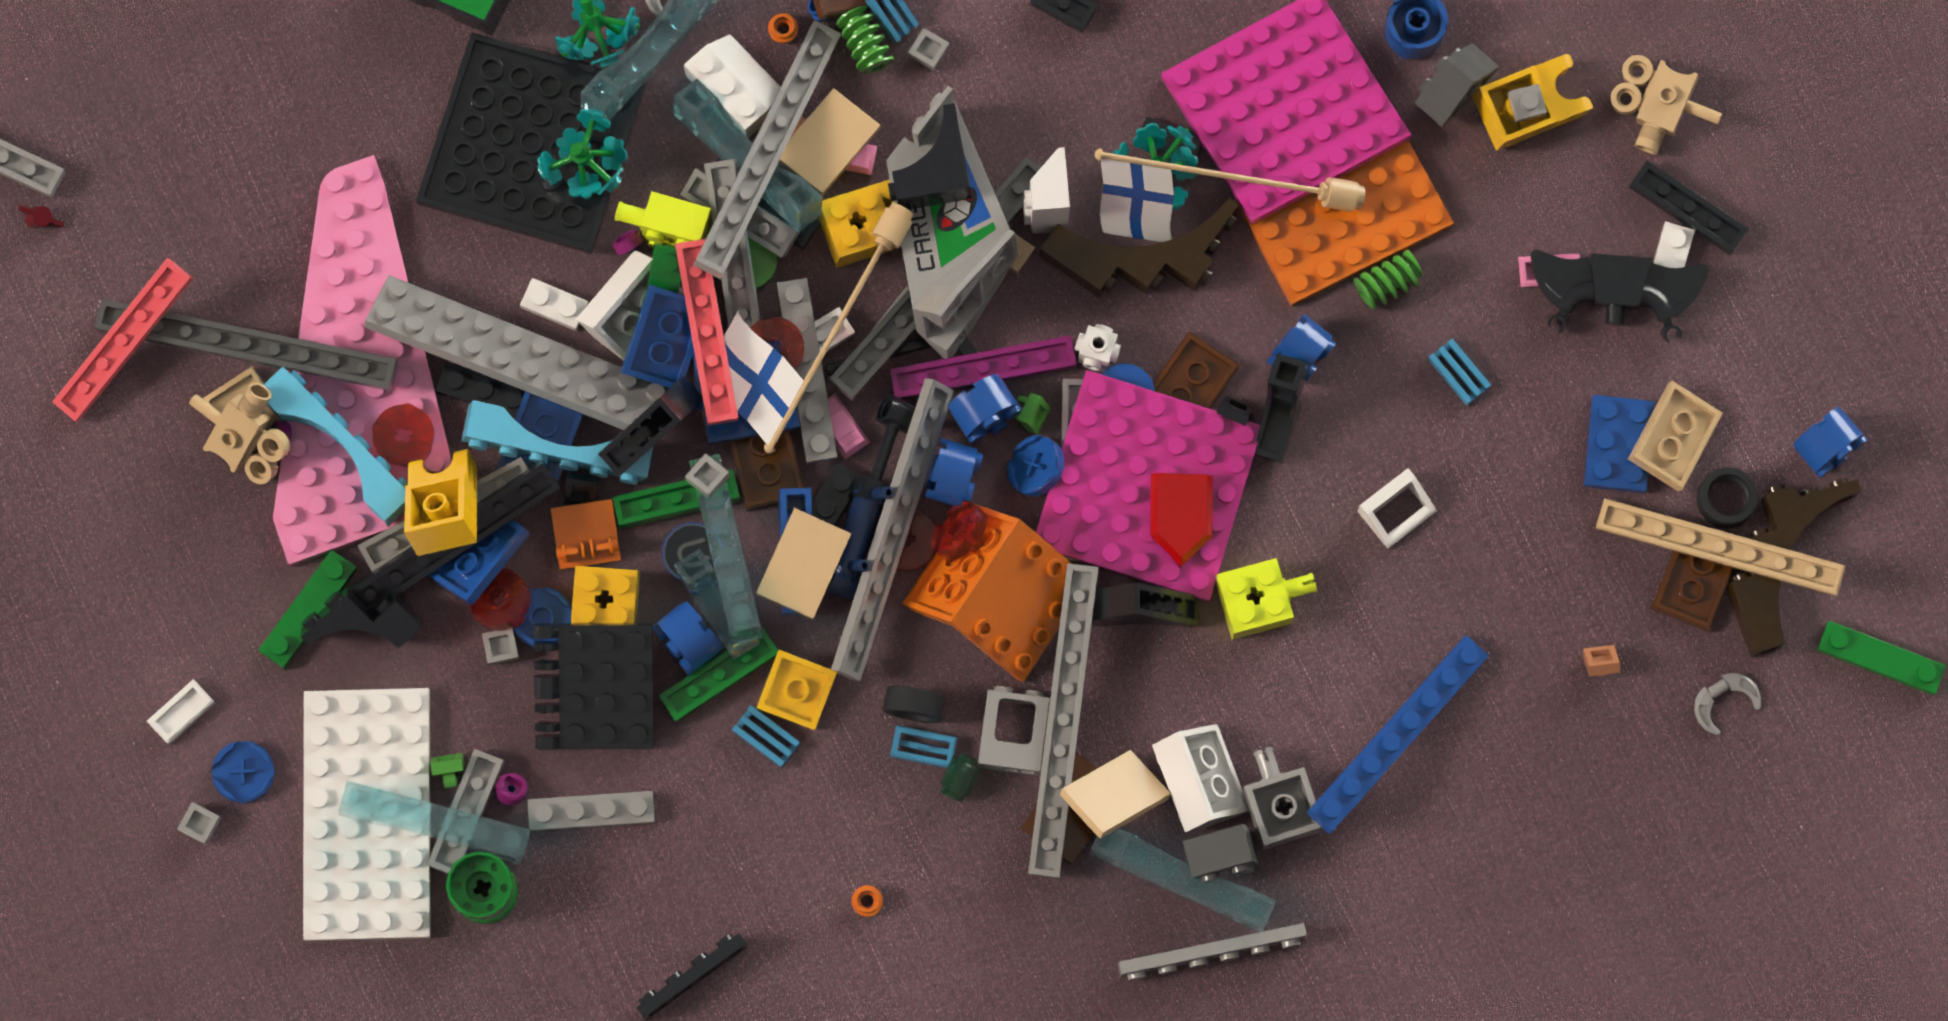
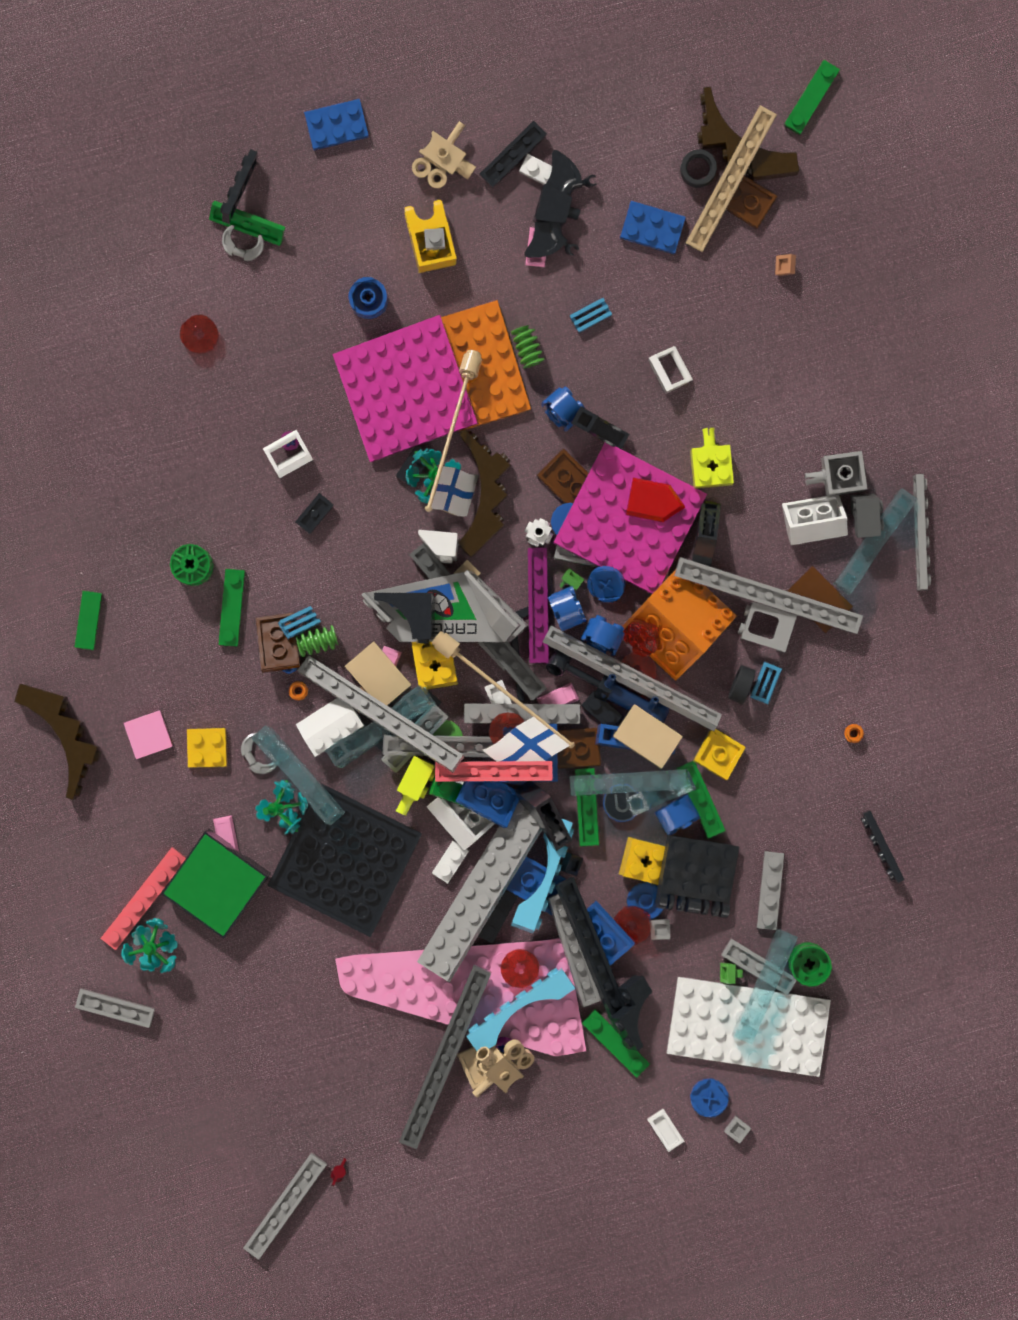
camera: 75 degrees left, 10 degrees up
coral plate [52,258,194,422] -> none
yellow brick [404,449,477,556] -> none
magenta tile [495,773,528,806] -> none
teal plant [537,109,628,199] -> none
orange hinge [550,499,621,570] -> none
magenta tile [612,229,644,255] -> none
light grey plate [685,454,730,499] -> none
dark azure tile [732,705,800,768] -> none
light grey plate [908,28,950,71] -> none
clear green brick [940,753,981,802] -> none
tan tile [1060,750,1171,839] -> none
black tile [1217,396,1254,425] -> none
blue plate [1306,635,1489,834] -> none
dark grey brick [1415,43,1499,127] -> none
tan tile [1628,381,1723,492] -> none
light grey piece [1694,673,1761,735] -> none
blue brick [1793,406,1868,479] -> none

